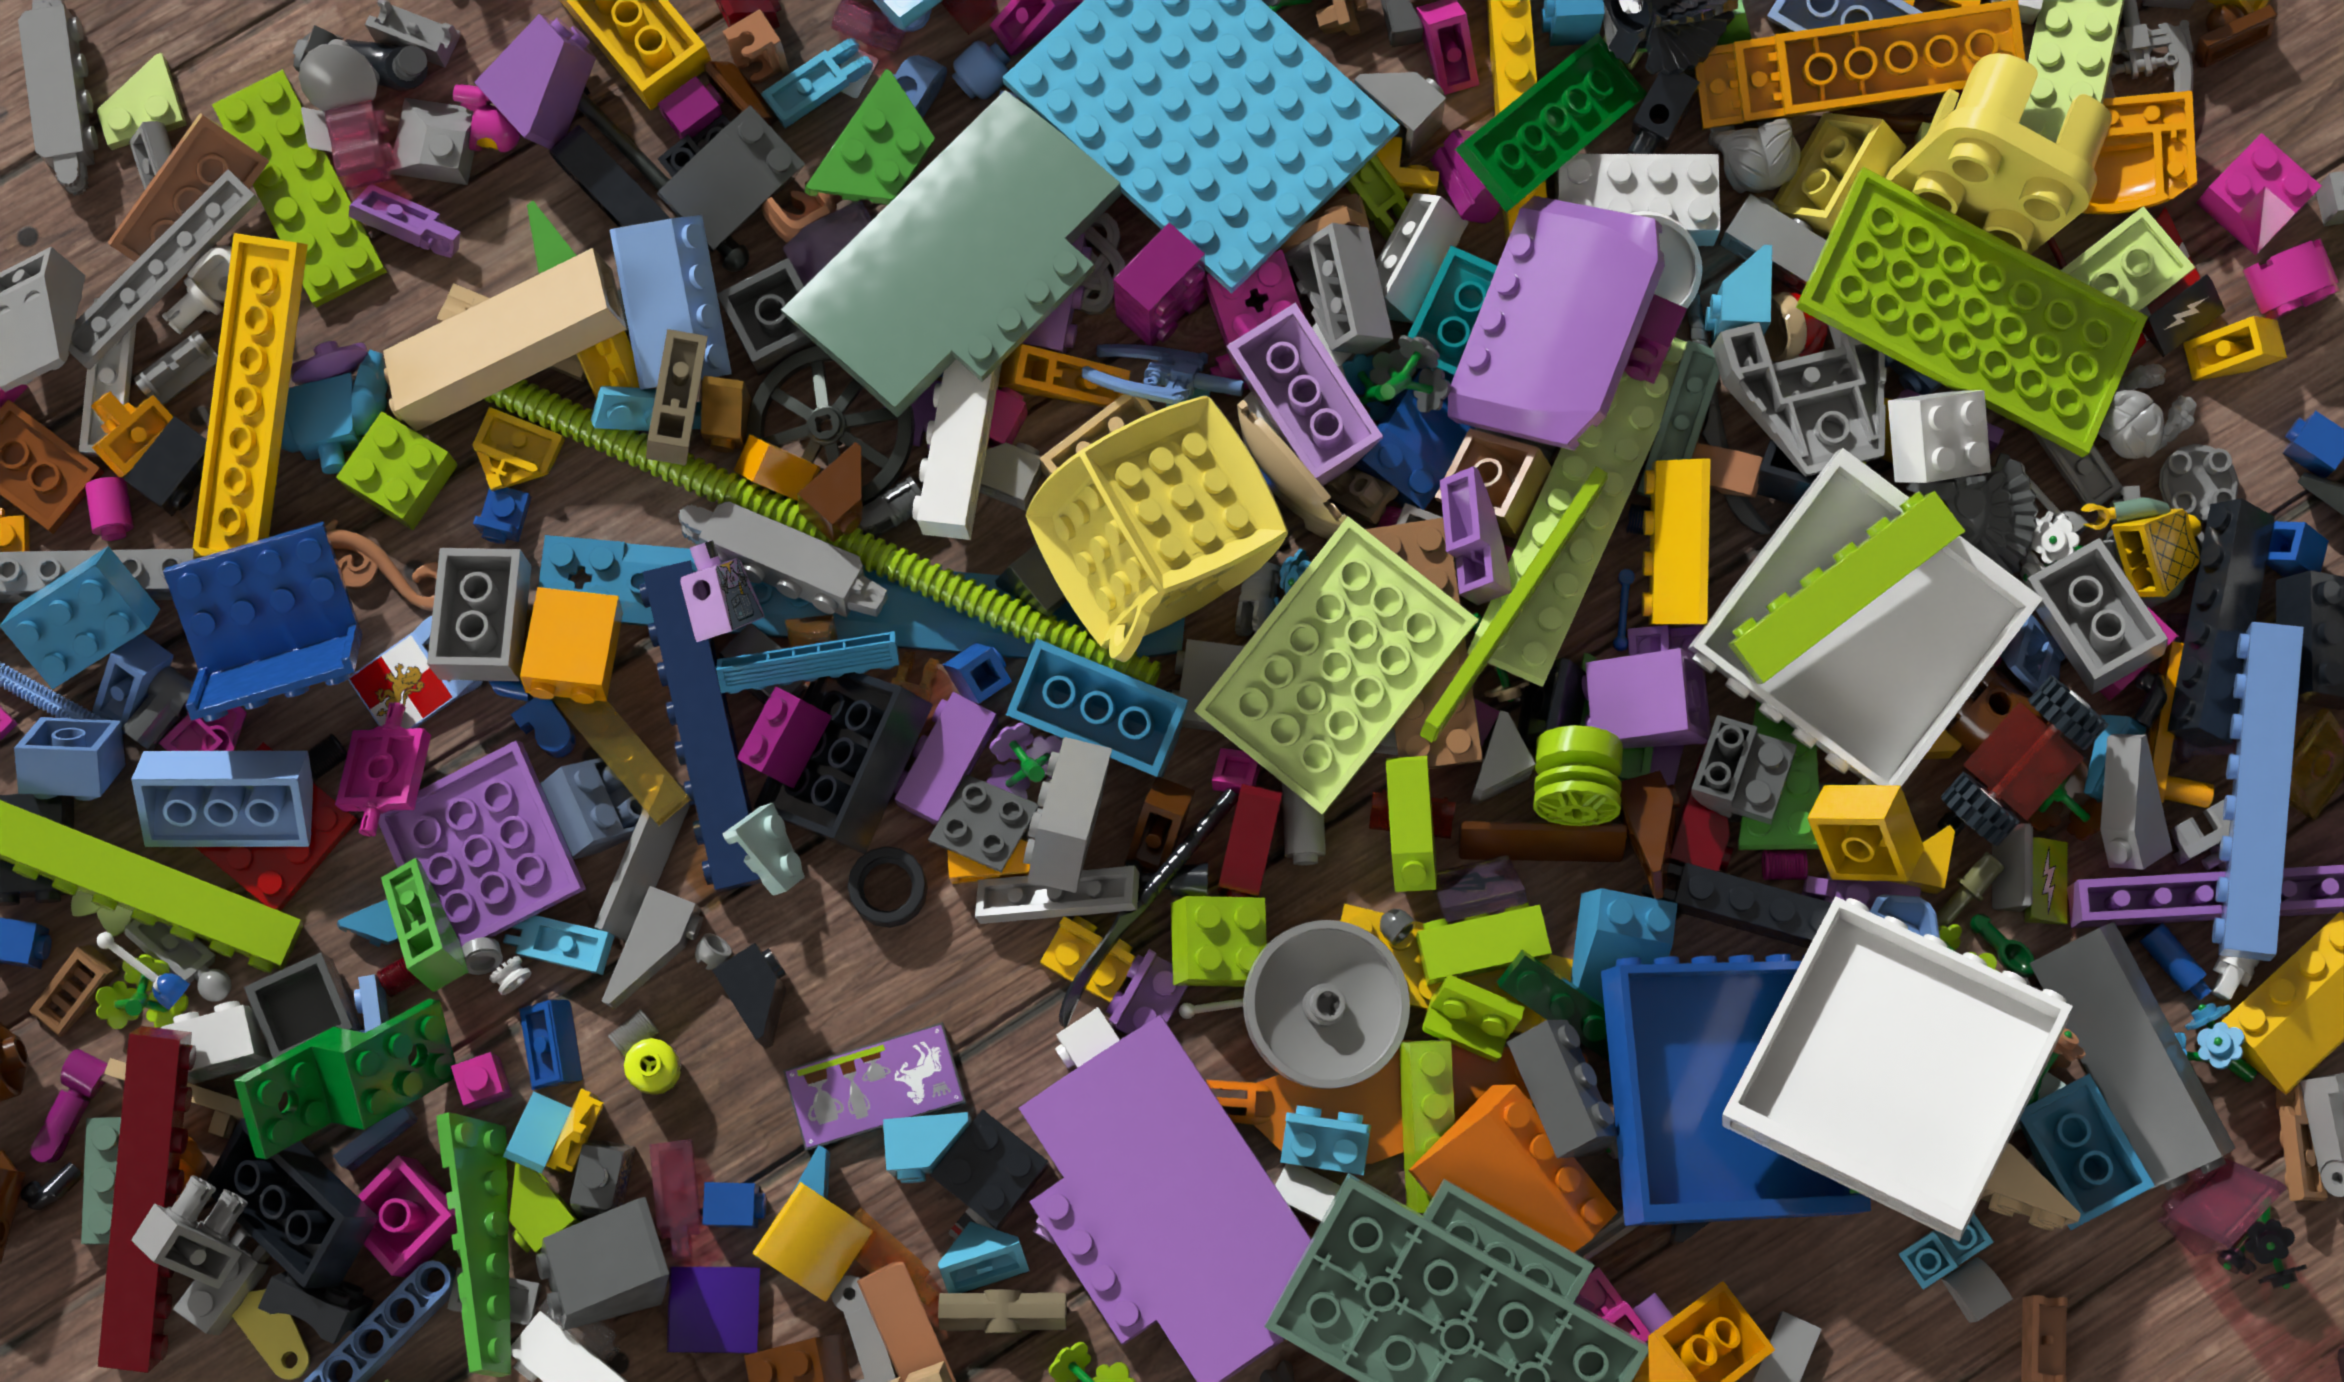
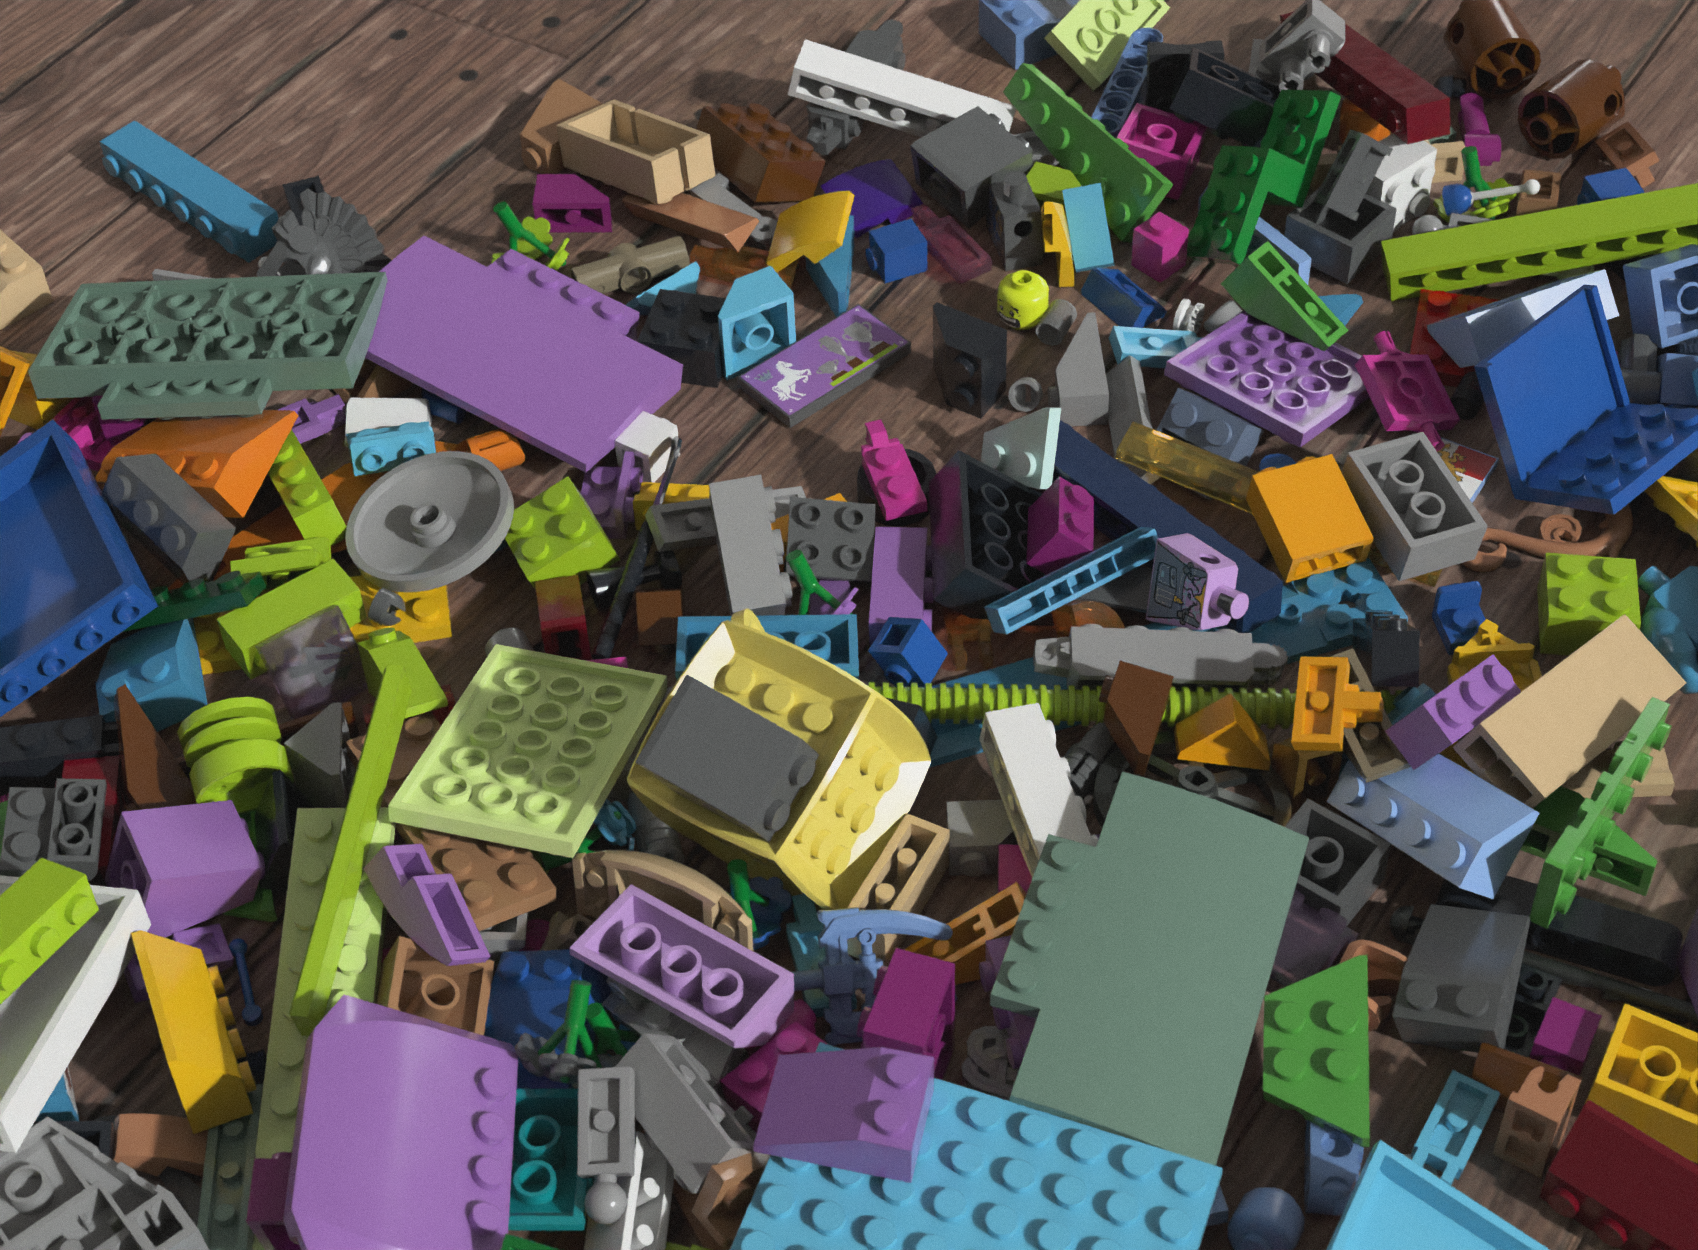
camera: 155 degrees right, 30 degrees down
none -> light grey plate [578,1066,635,1224]
none -> dark grey slope [635,674,819,842]
none -> medium lavender slope [753,1047,934,1183]
none -> dark pink hinge [861,420,927,521]
none -> light orange hinge [1291,656,1384,751]
none -> dark grey hinge [1314,129,1393,221]
none -> black brick [1352,610,1420,687]
none -> medium lavender brick [1385,654,1521,770]
none -> bright green wing [1529,697,1672,929]

